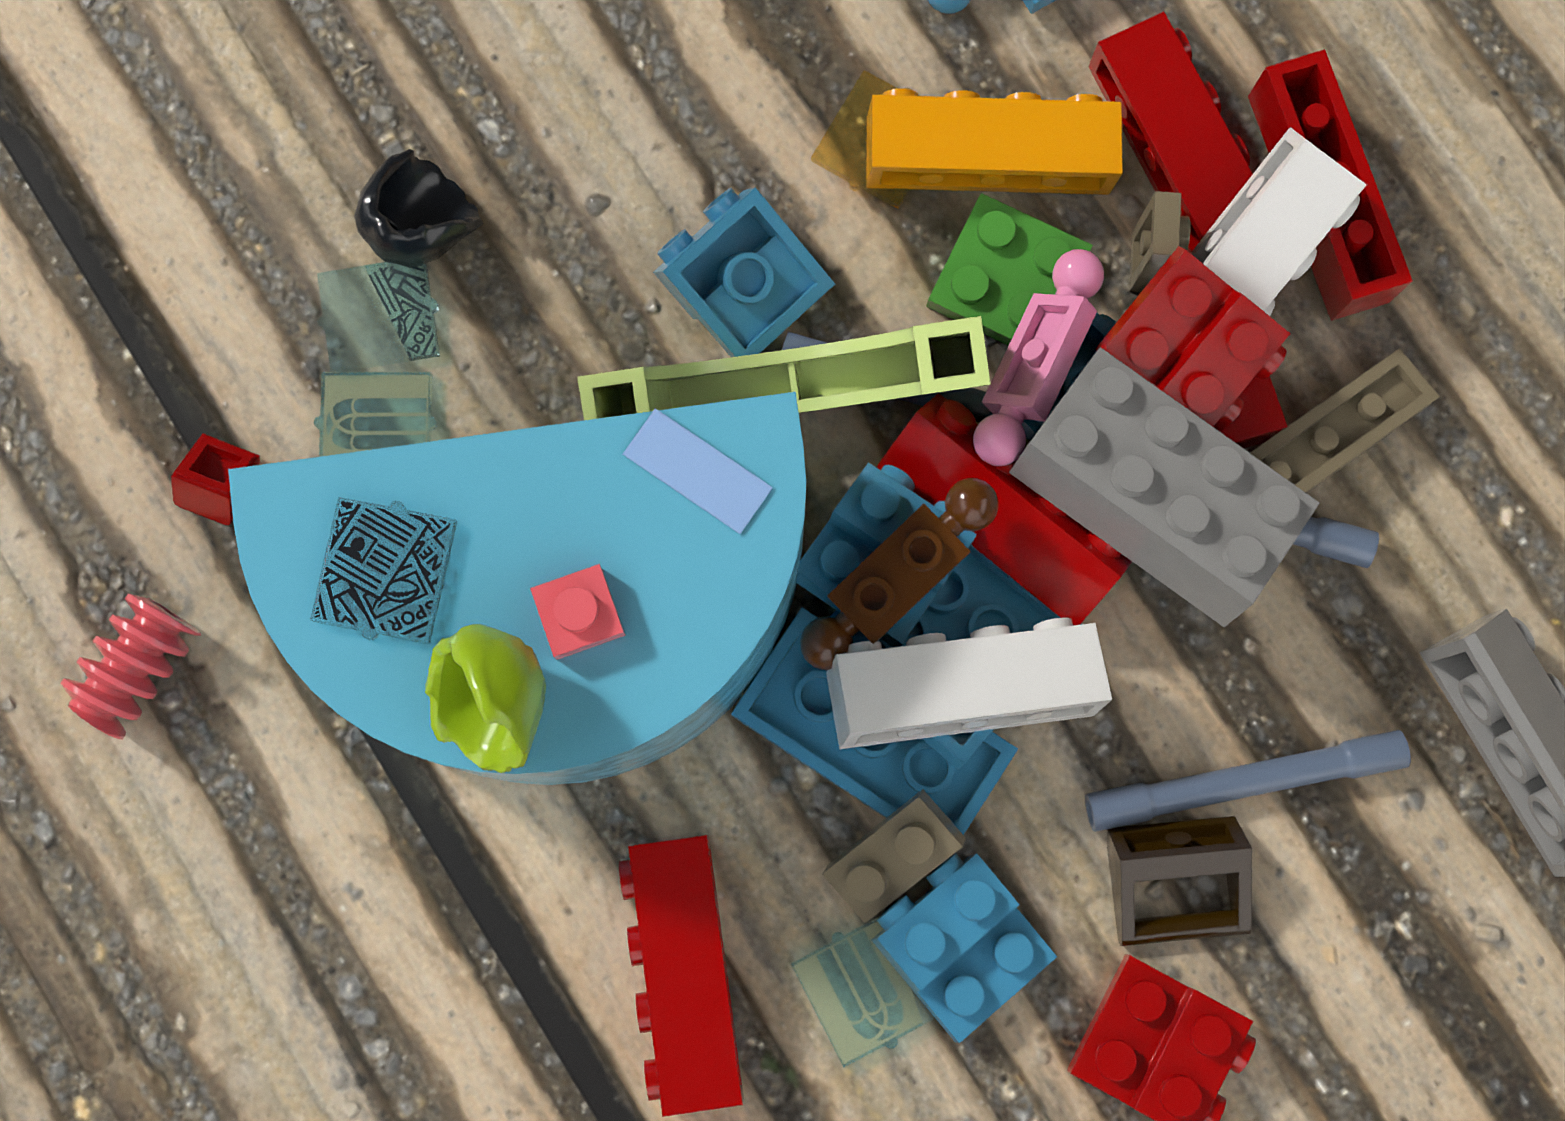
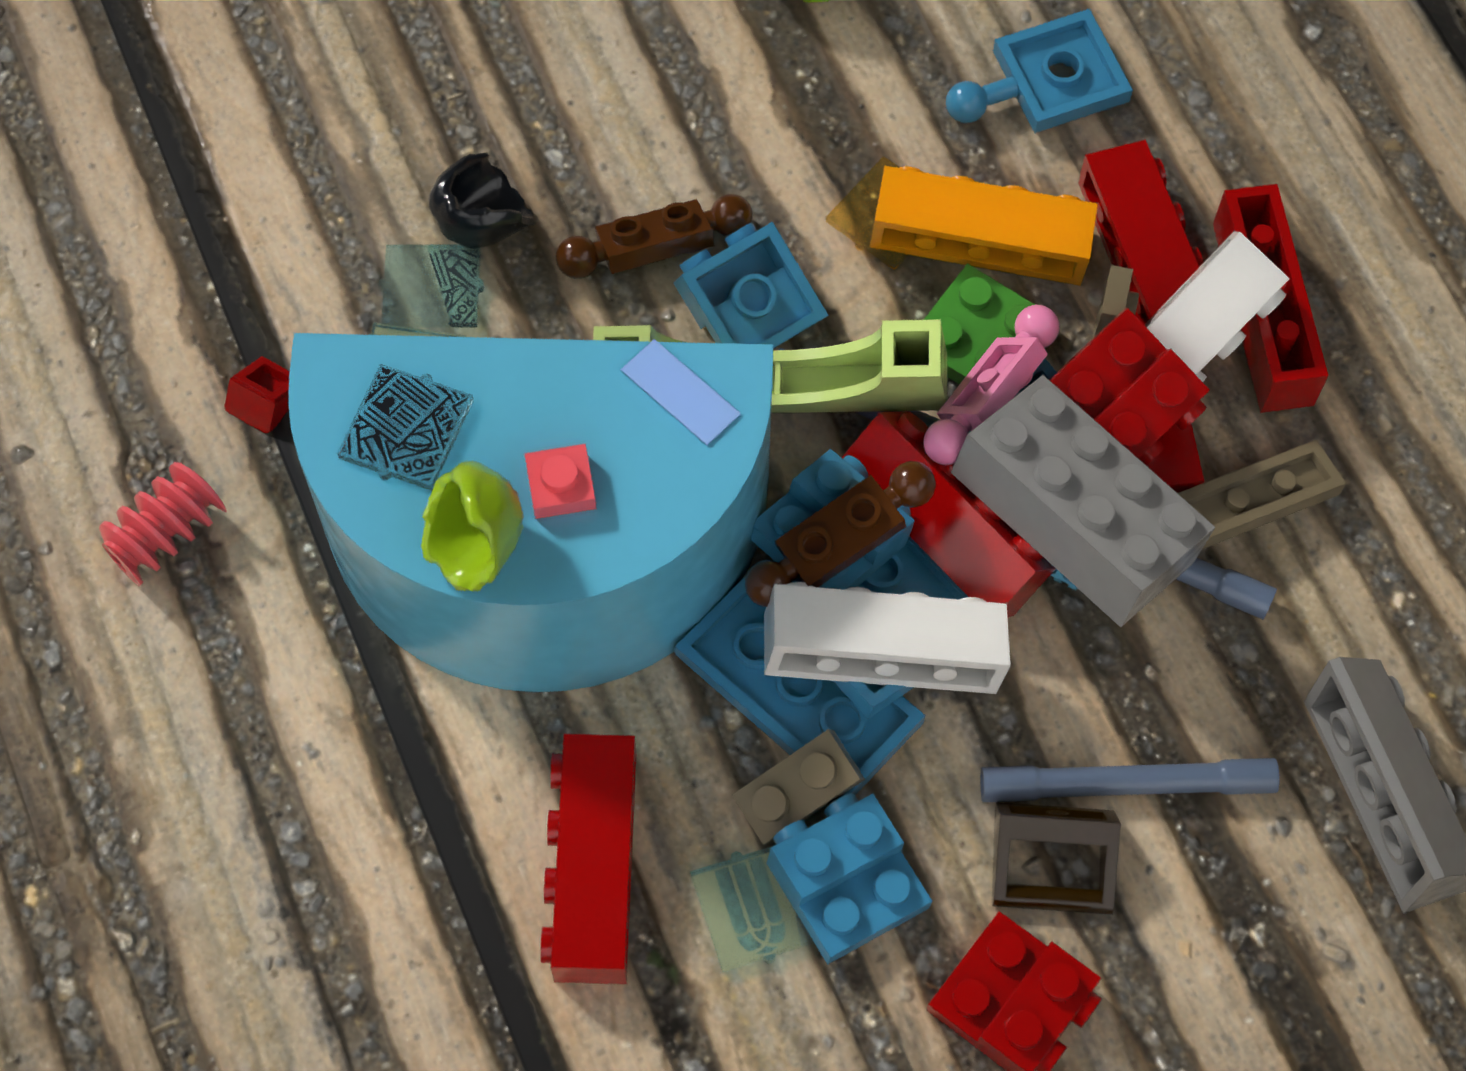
camera: 10 degrees right, 15 degrees down
none -> reddish brown plate [556,194,753,279]

